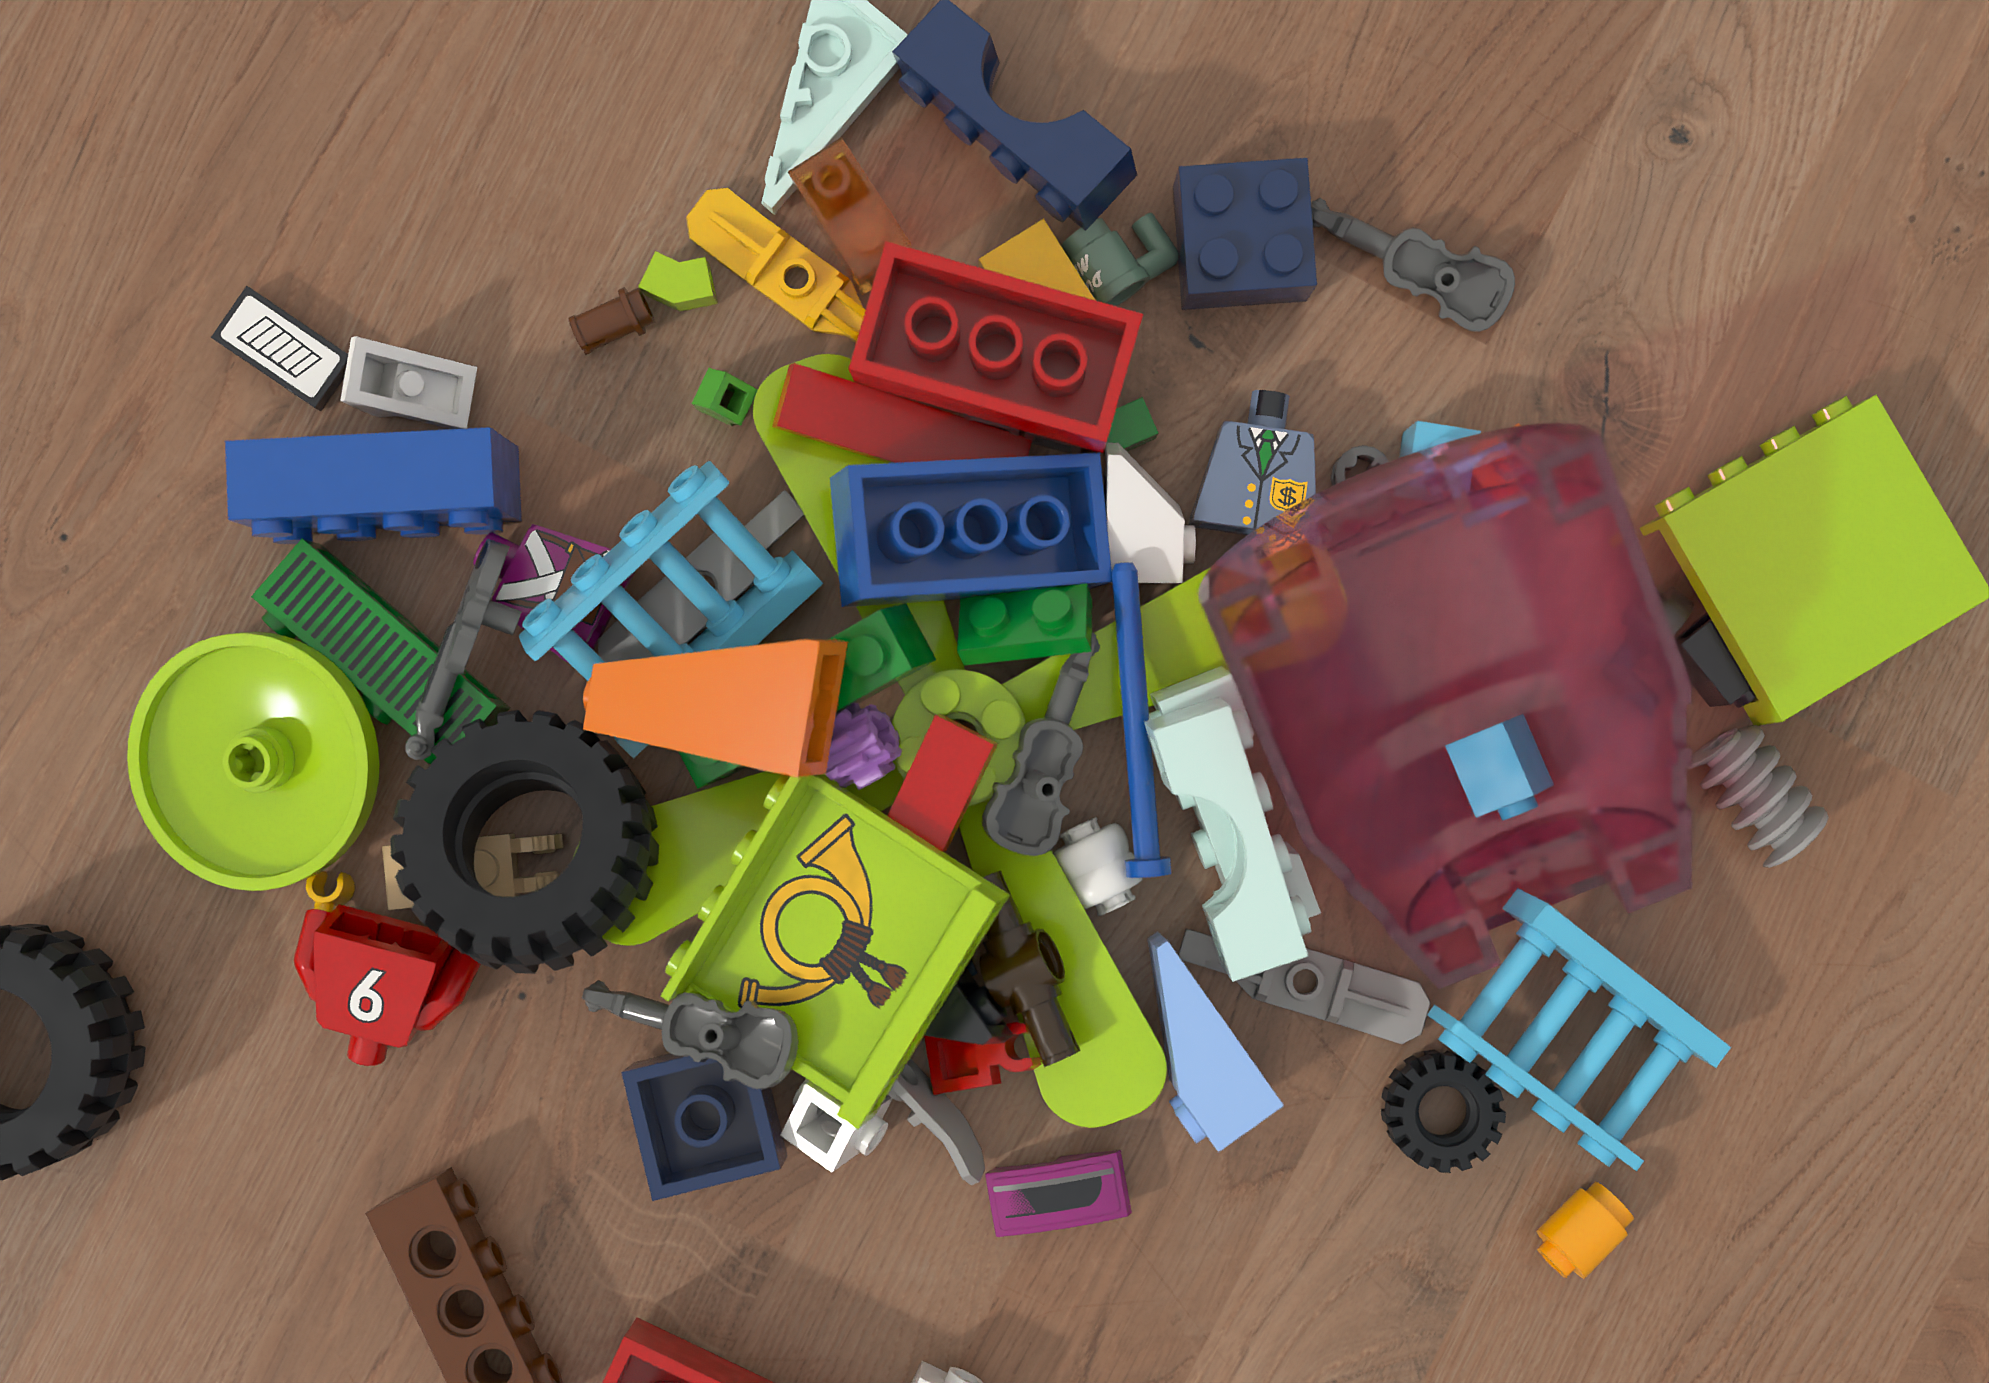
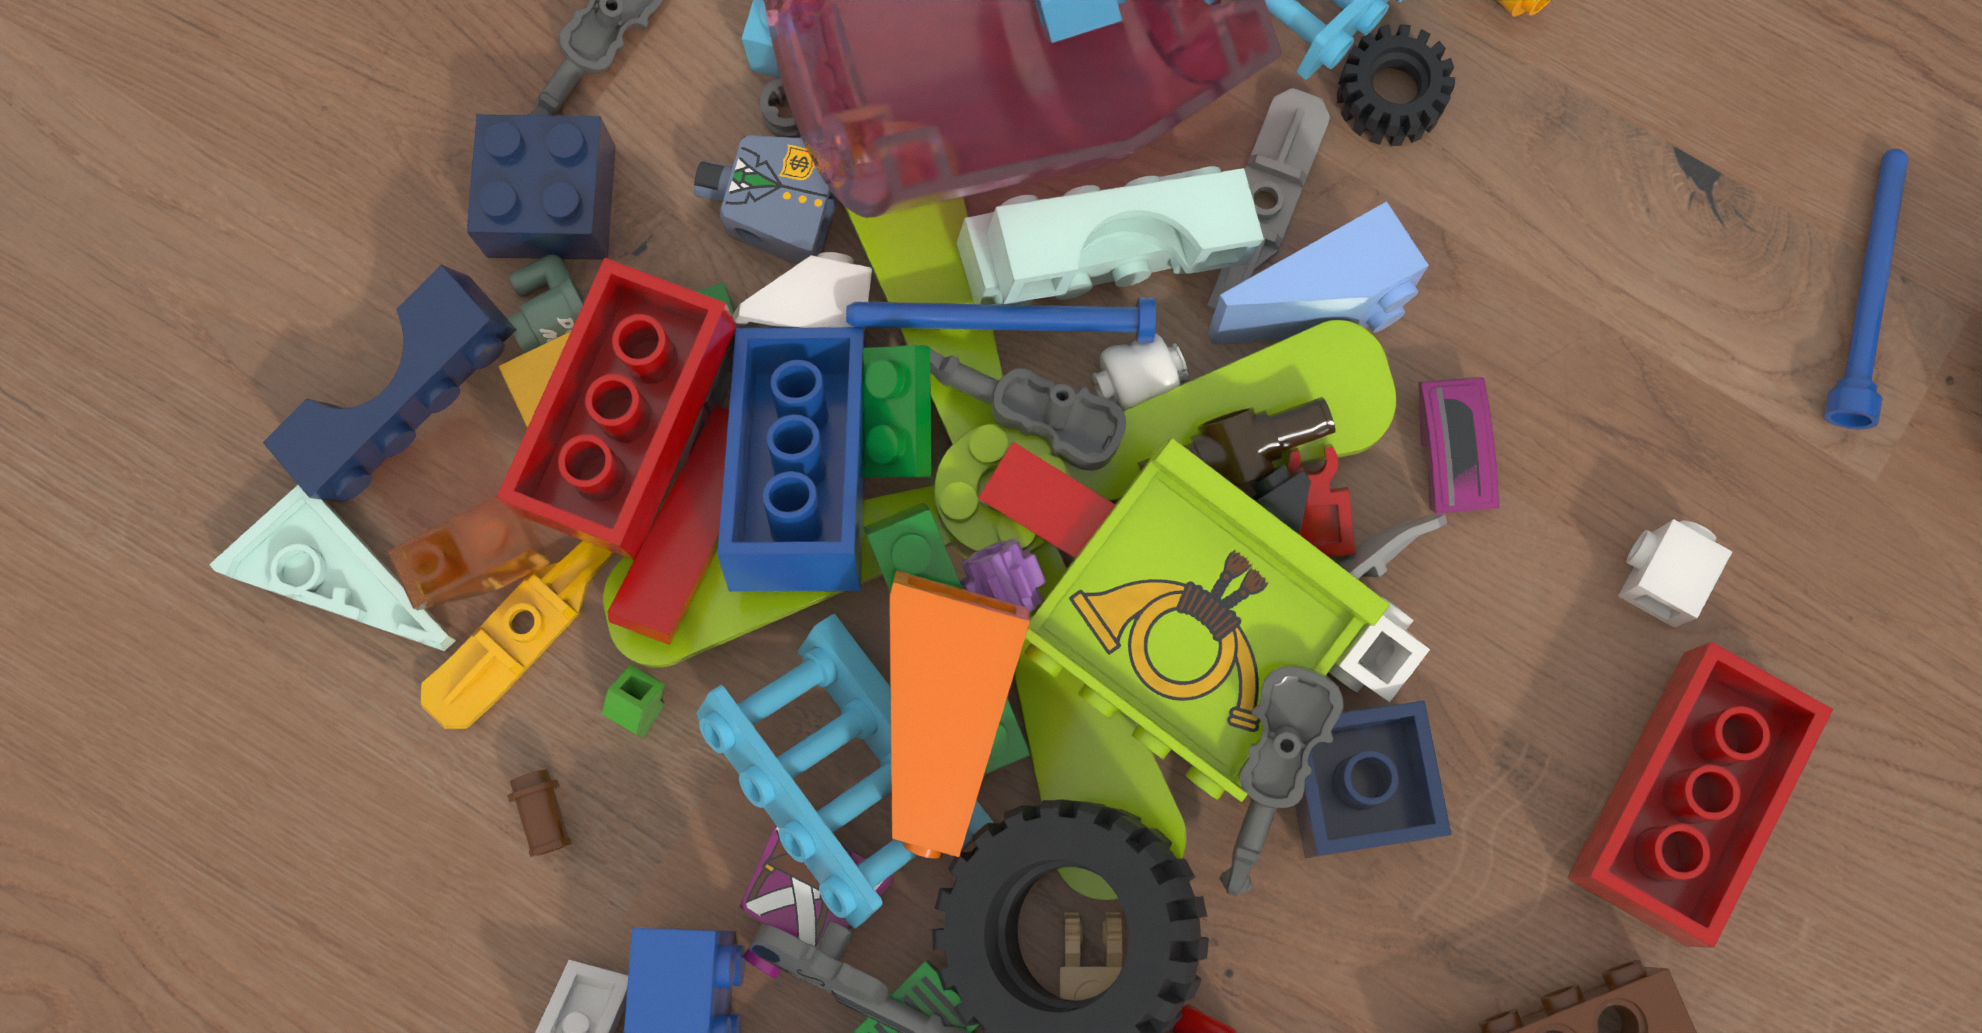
camera: 80 degrees left, 10 degrees down
light grey piece [598,490,805,662] -> none
lime piece [638,251,718,312] -> none

